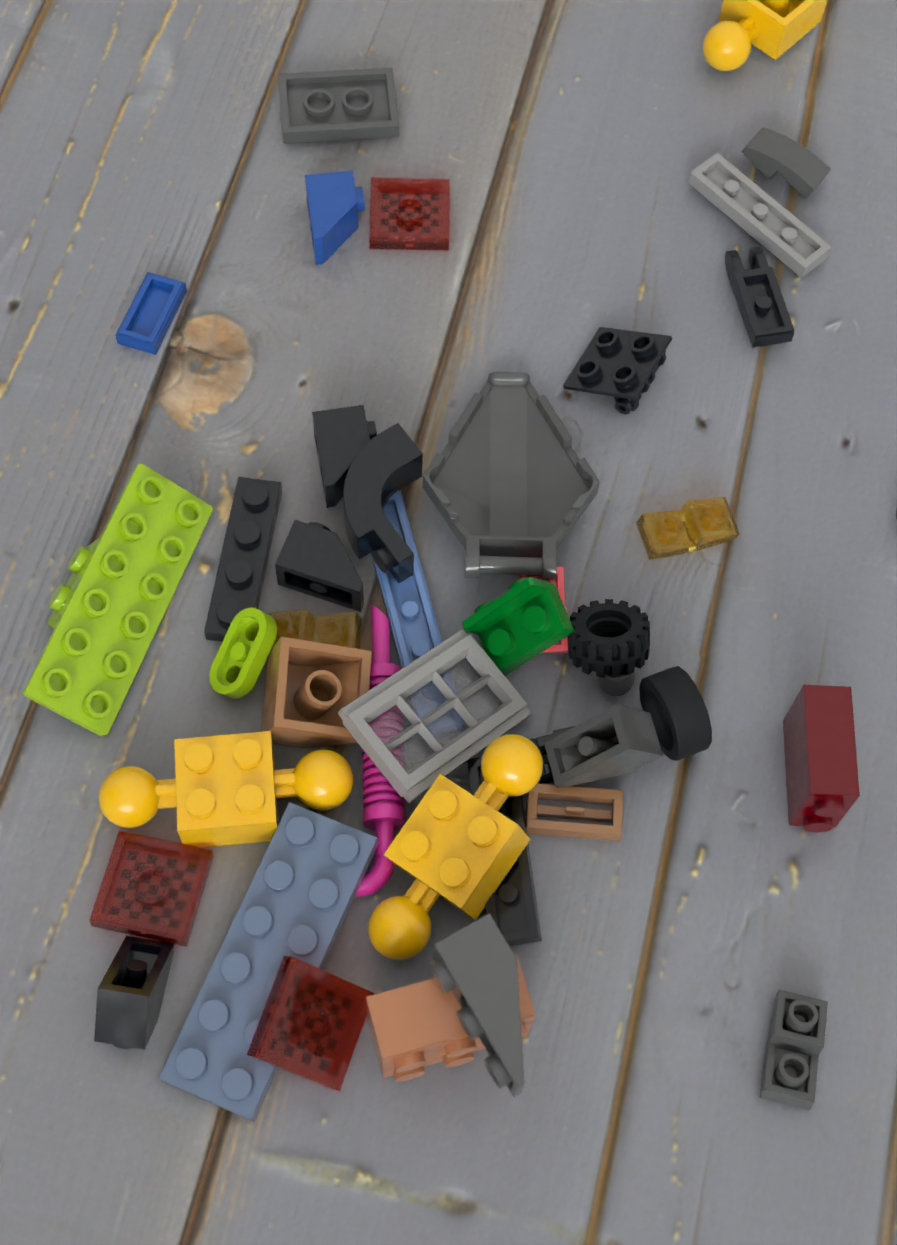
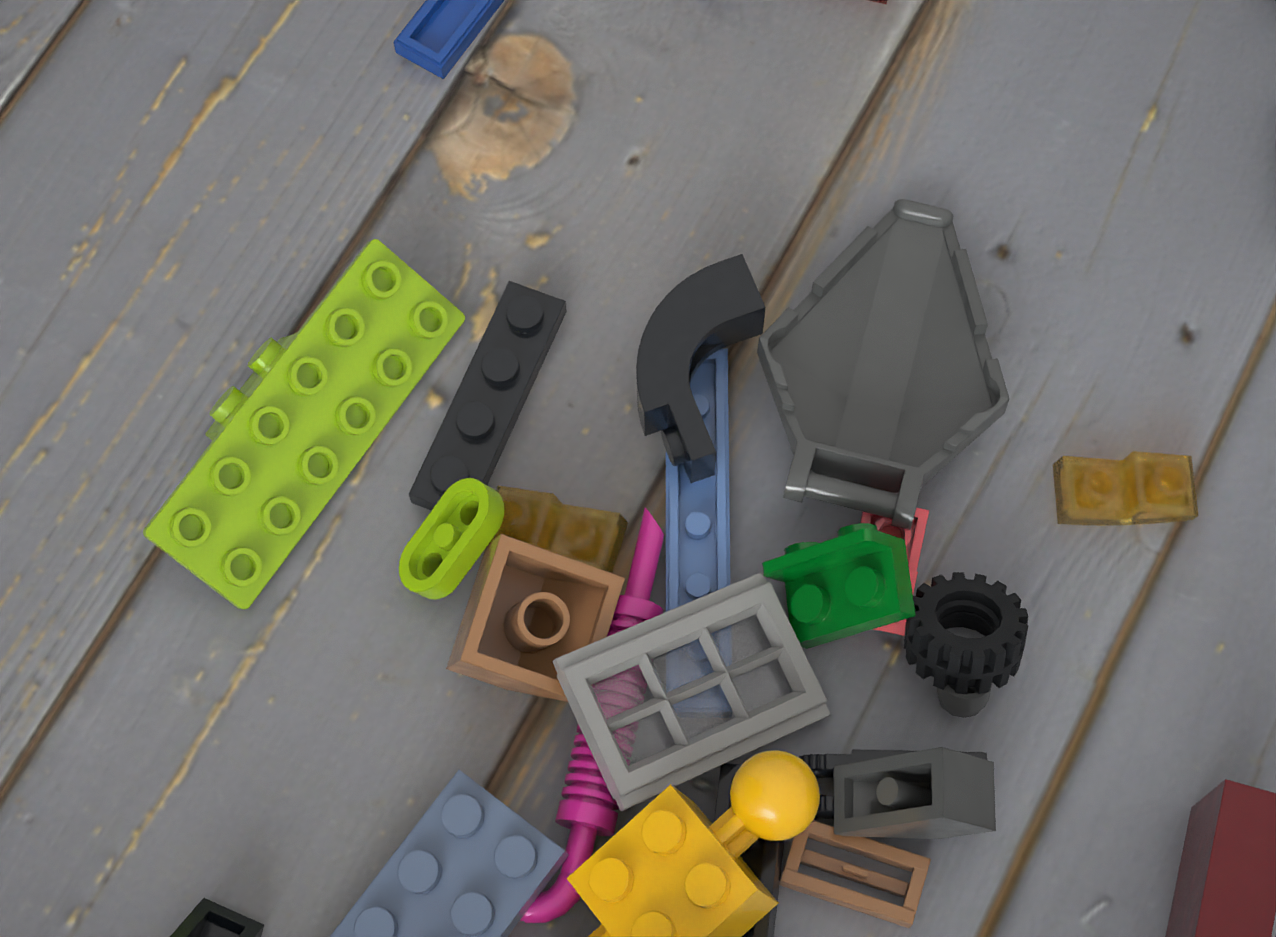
camera: 20 degrees right, 5 degrees up
clear red tile [89,831,214,947] -> none
yellow brick [98,731,354,849] -> none
black slope [275,520,364,612] -> none
black slope [312,405,377,508] -> none
black hinge [563,327,672,414] -> none
black tyre [639,666,712,761] -> none

